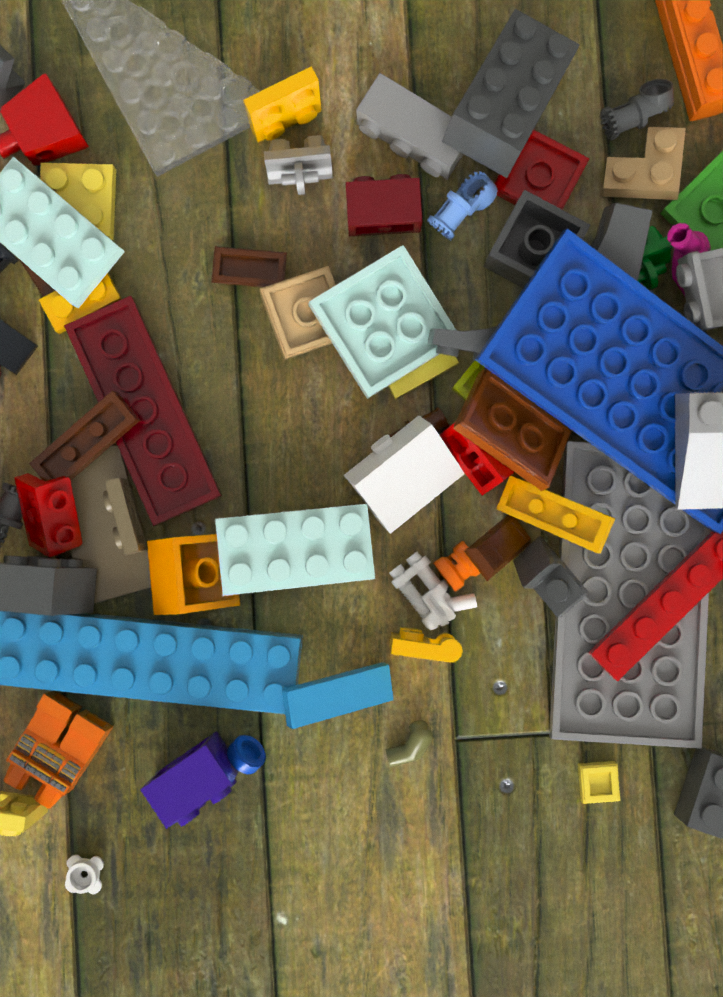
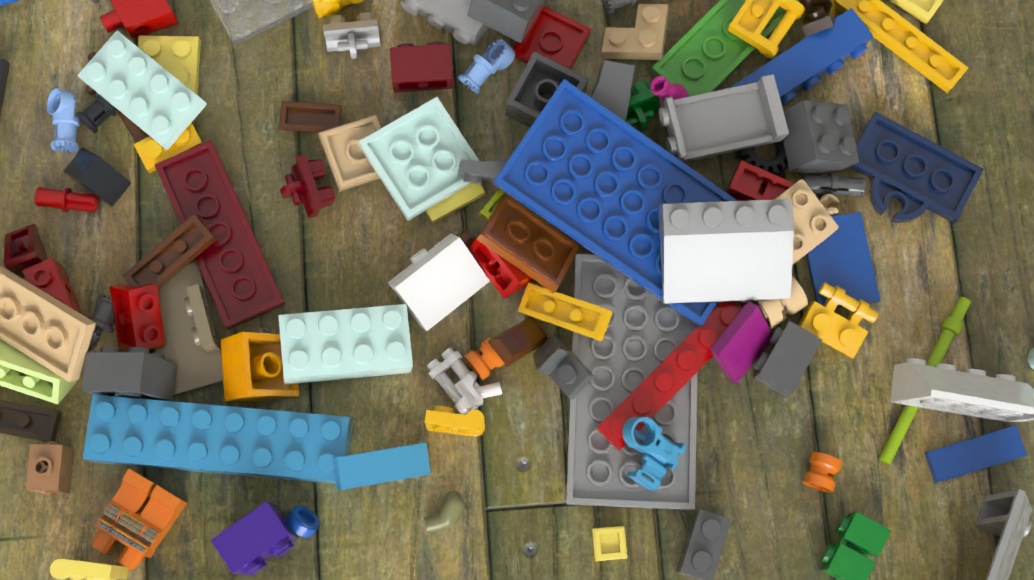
camera: 10 degrees left, 10 degrees down
none -> dark red hips [280,155,335,218]
none -> dark azure piece [622,416,686,491]

